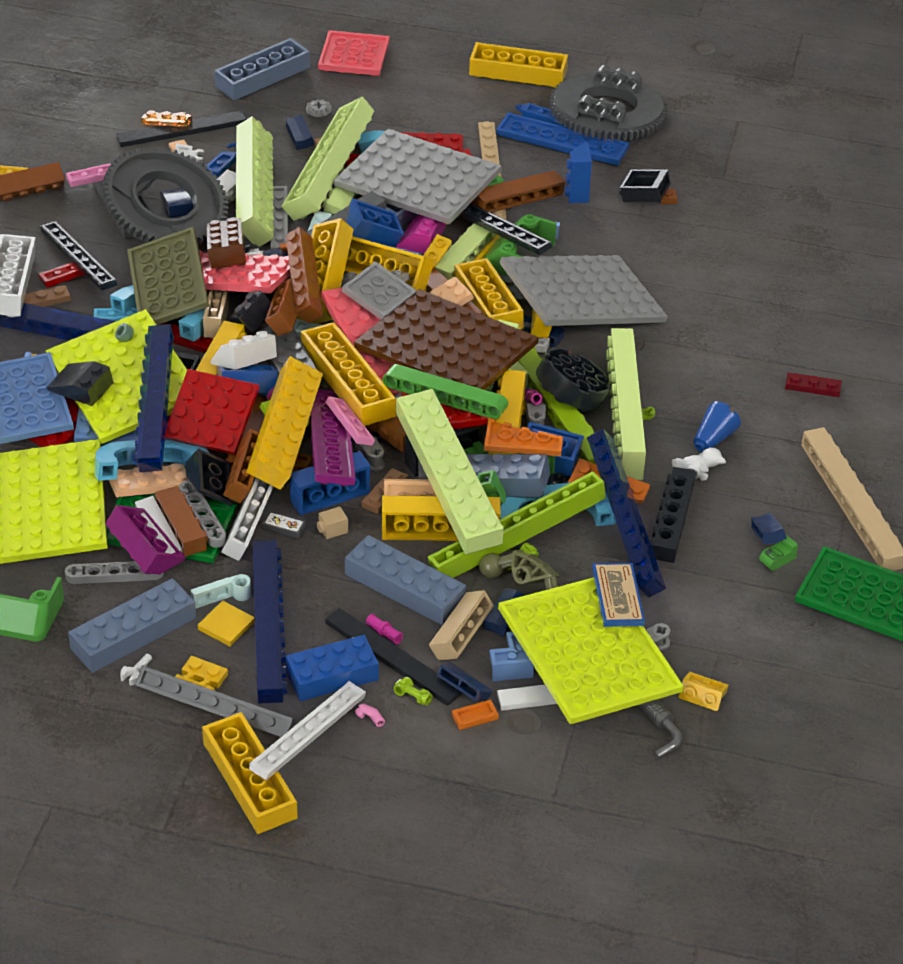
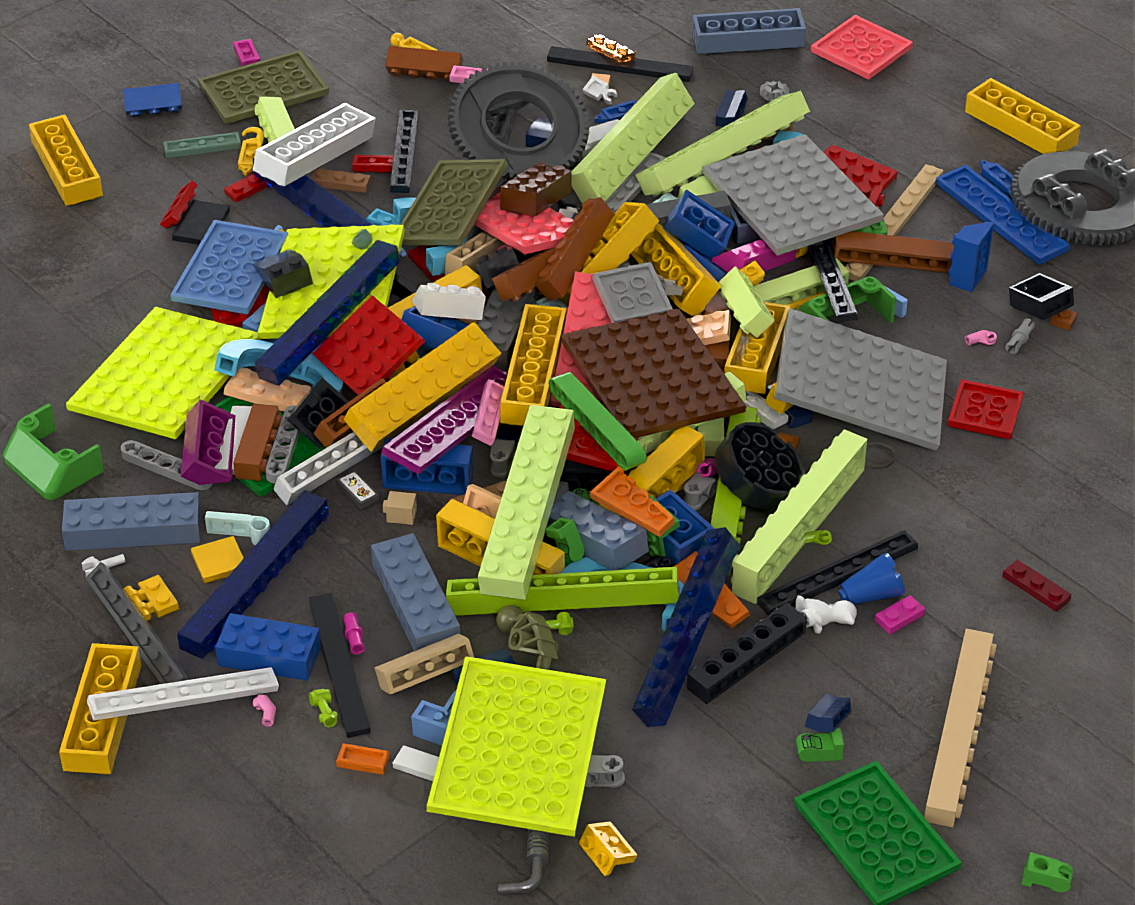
camera: 35 degrees right, 0 degrees up
dark blue piece [437,662,493,702] -> none
tile [592,563,645,627] -> none
none -> yellowish green brick [718,267,775,337]
none -> black tile [757,530,918,616]
none -> dark pink plate [875,595,925,634]
none -> red plate [948,379,1024,440]
none -> bright pink arm [965,330,997,345]
none -> light grey pin [1005,318,1035,354]

